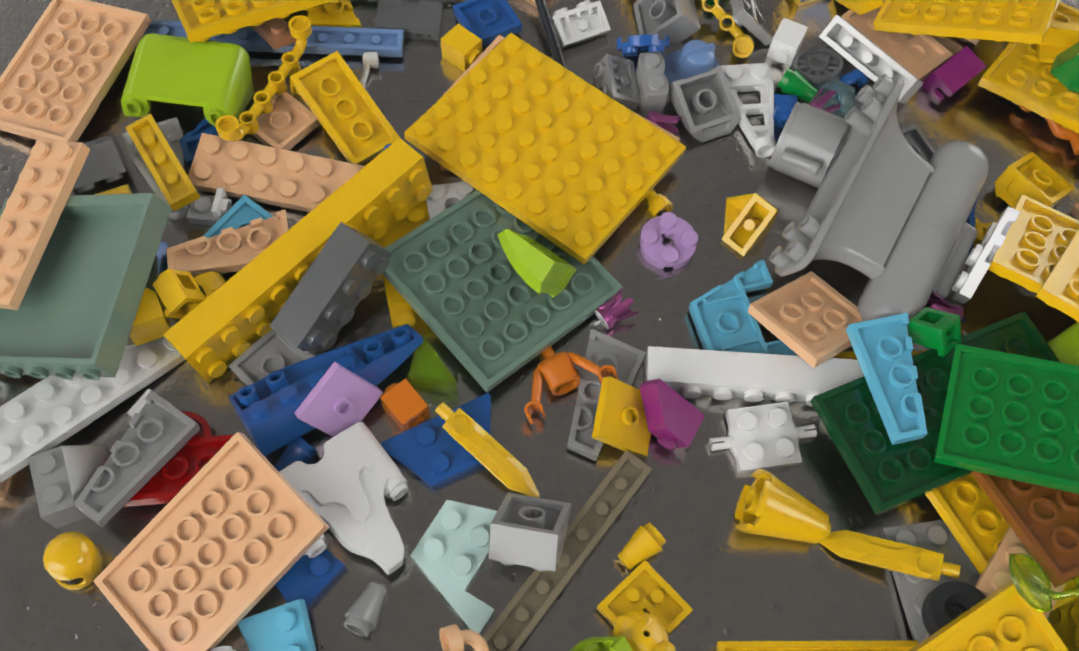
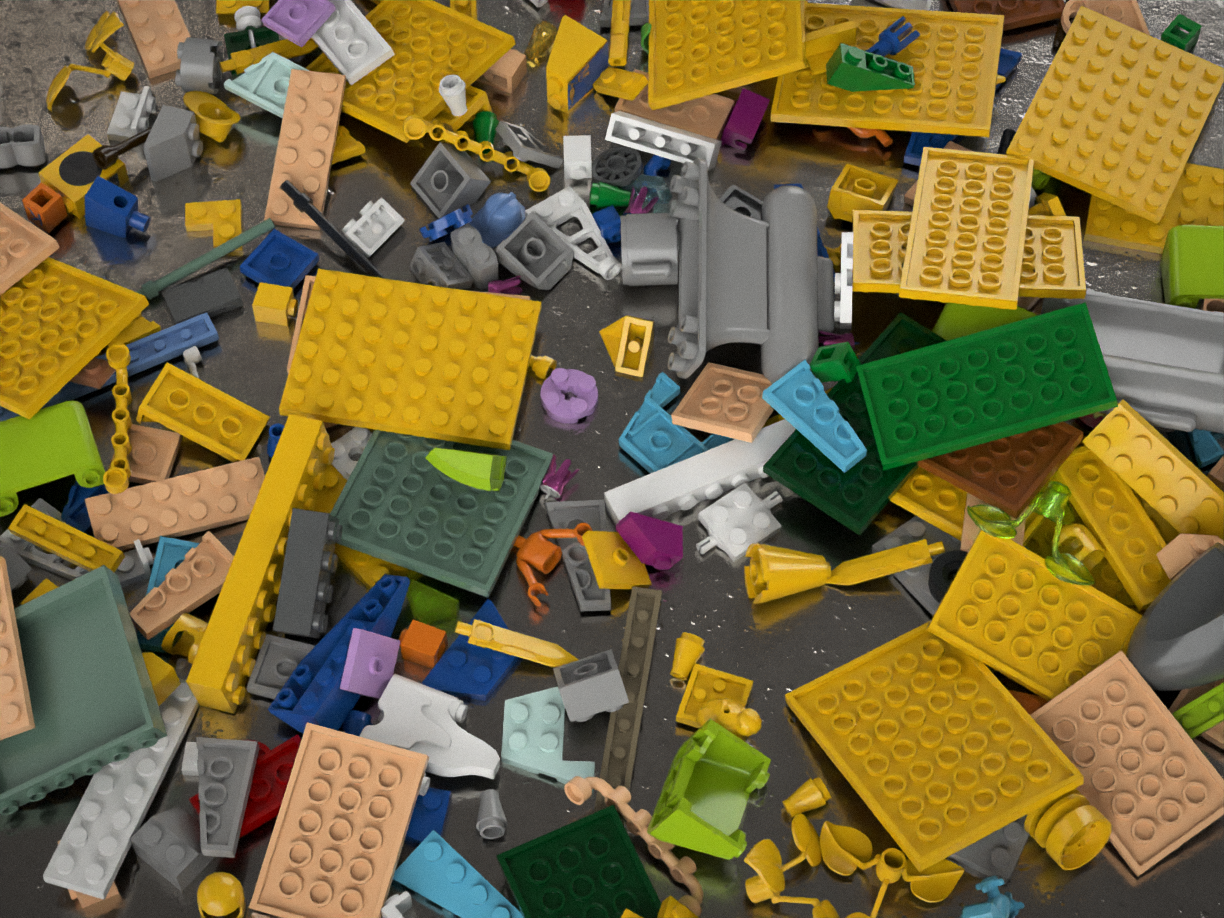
camera: 25 degrees left, 5 degrees down
yellow brick [152,268,206,319] -> none

